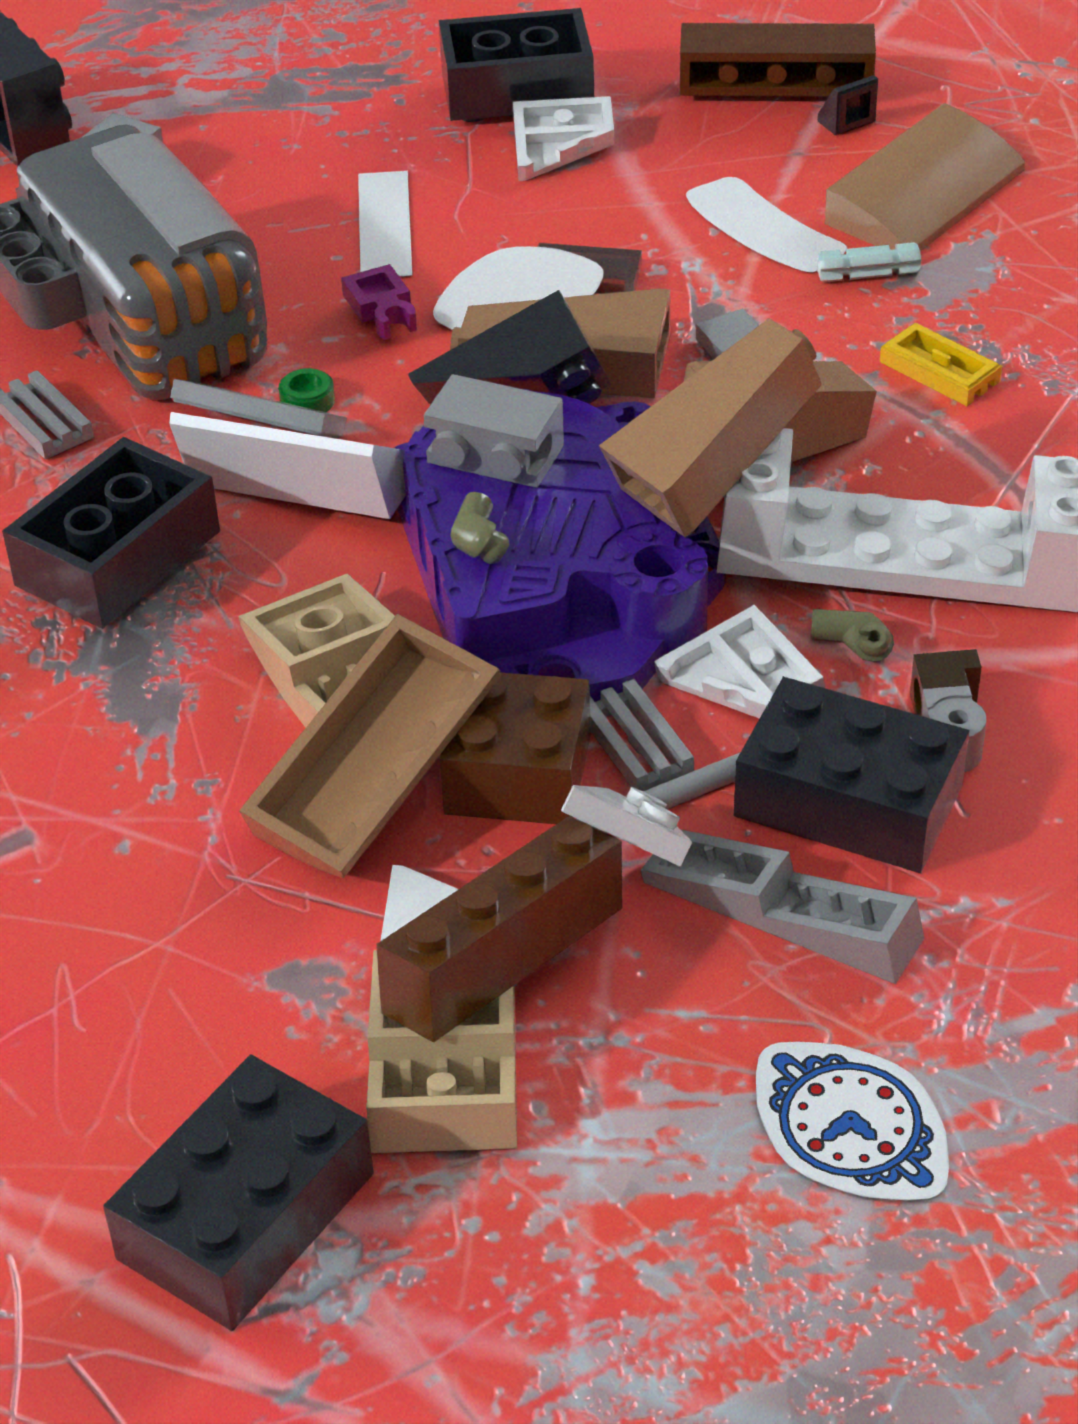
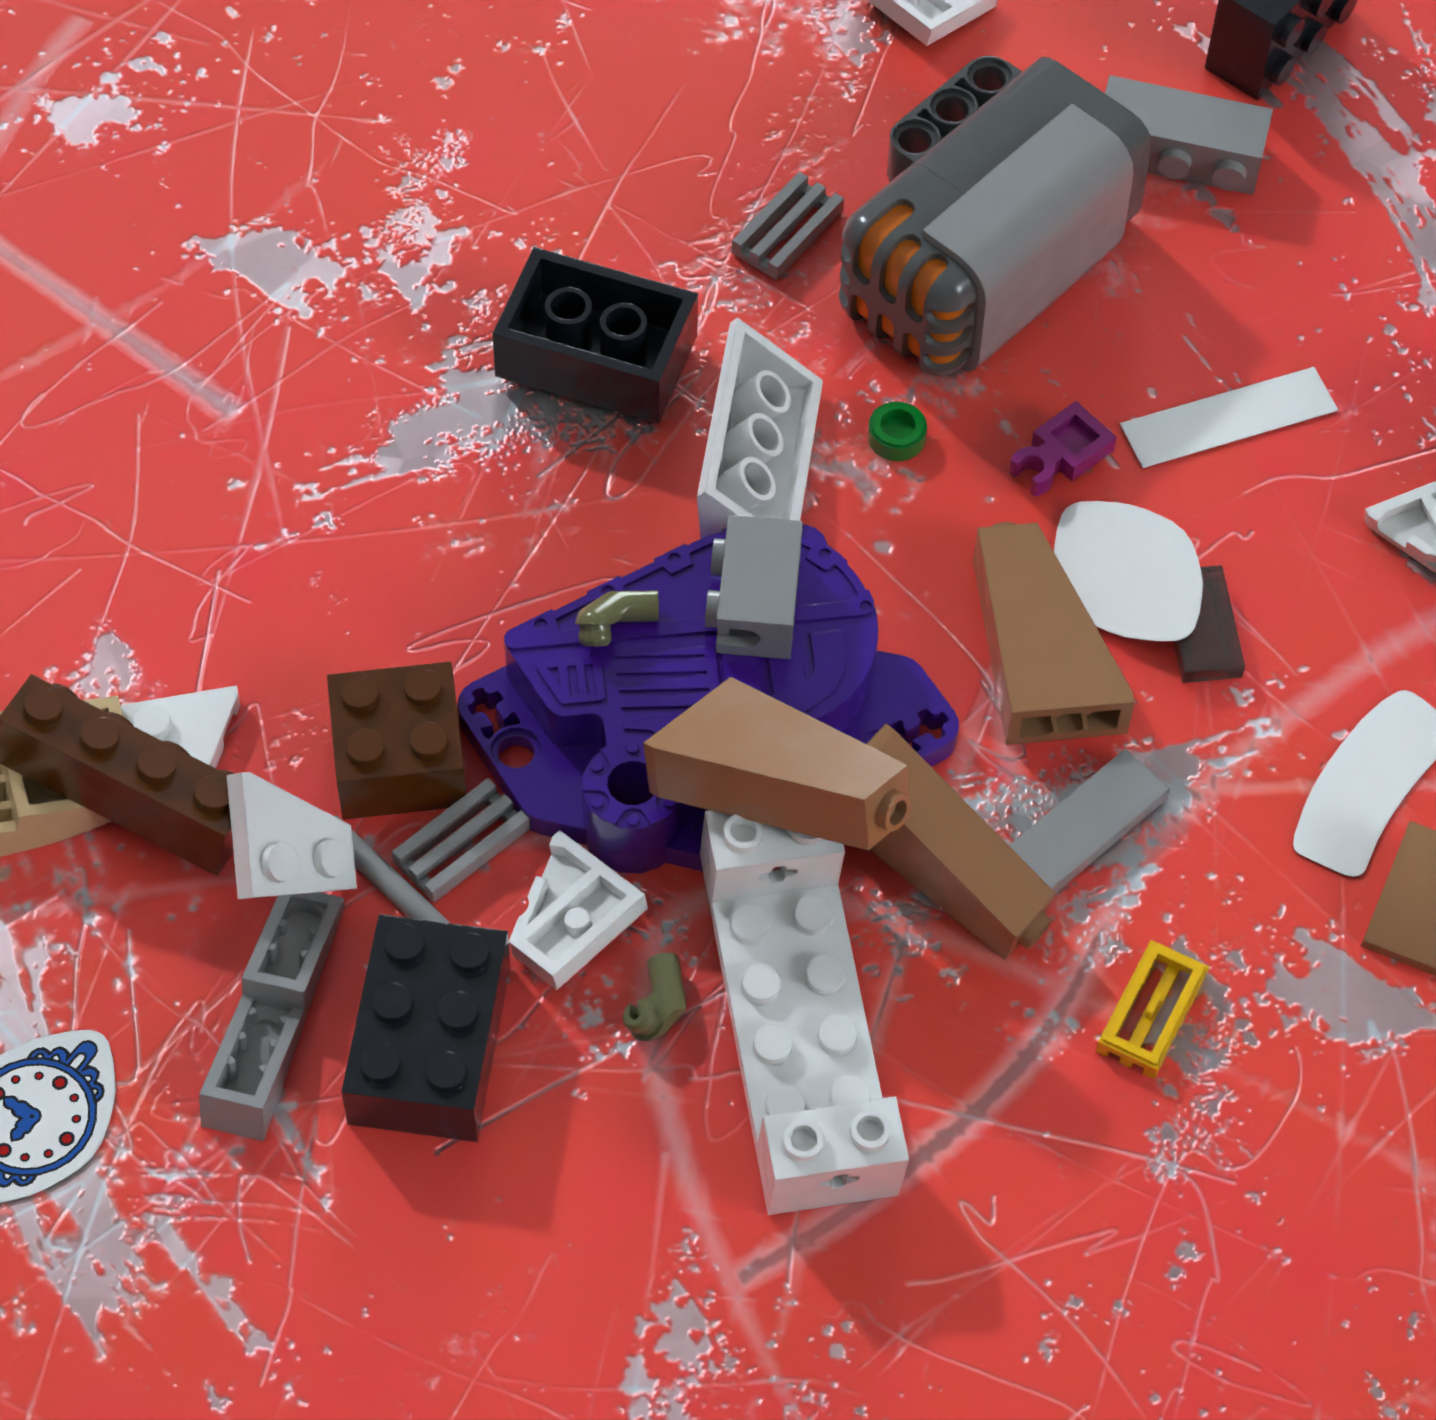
camera: 70 degrees right, 15 degrees up
light grey tile [170,379,347,438] -> none
tan slope [238,574,395,728] -> none
medium nougat slope [239,614,502,878] -> none
black slope [408,290,612,405] -> none
light aqua axle [817,242,921,282] -> none
leg [910,649,986,772] -> none

